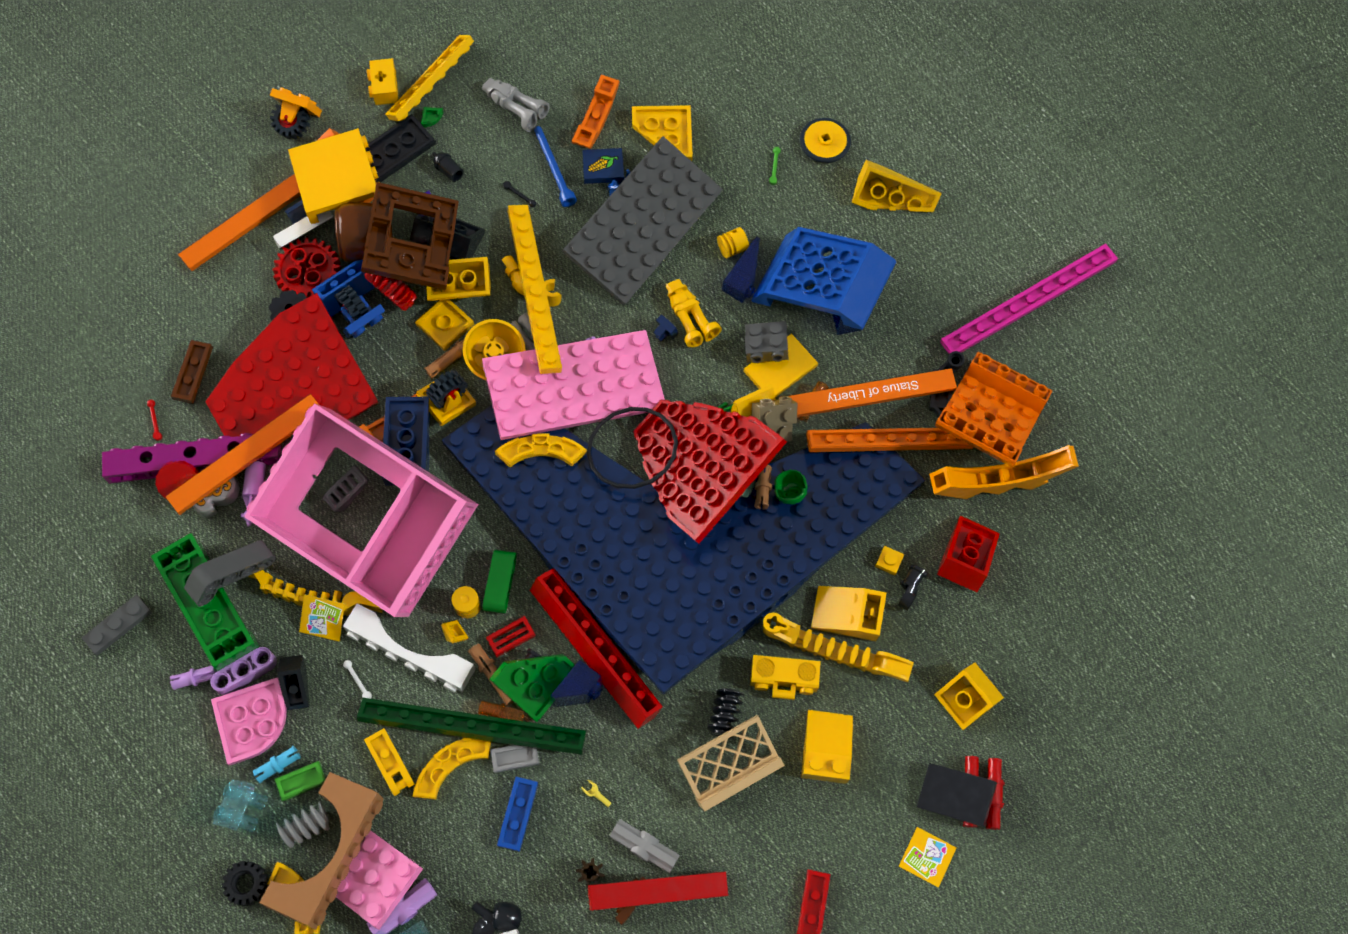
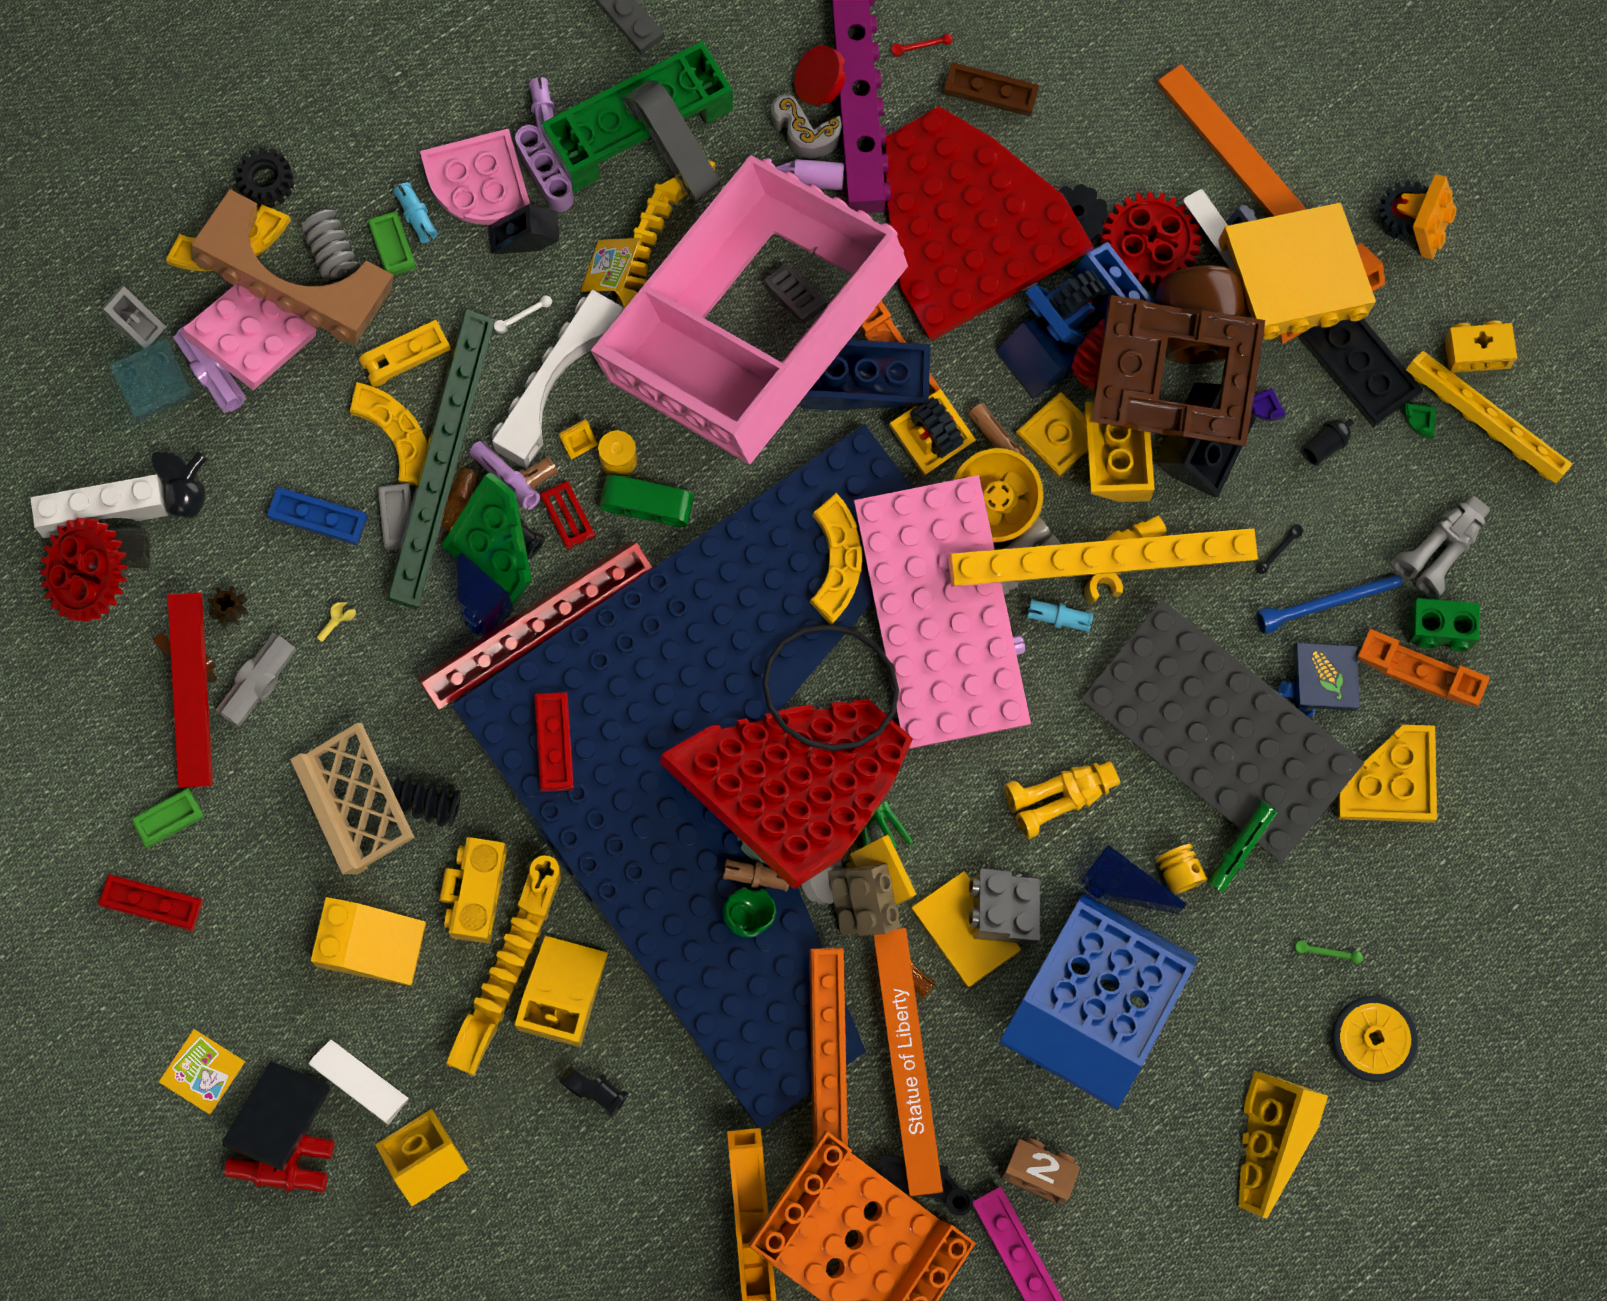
camera: 95 degrees right, 5 degrees up
orange tile [166,394,319,515] -> none
clear light blue plate [213,779,268,833] -> none
dark blue tile [654,314,679,342] -> none
yellow plate [875,546,904,575] -> none
red slope [937,516,1000,592] -> none
none -> bright green tile [131,788,205,849]
none -> white slope [308,1040,409,1125]
none -> lavender pin [470,441,540,509]
none -> red tile [534,692,574,792]
none -> dark blue slope [996,317,1075,400]
none -> medium nougat slope [1001,1137,1080,1206]
none -> medium azure pin [1027,599,1093,633]
none -> green pin [1207,800,1278,893]
none -> green brick [1409,598,1480,652]

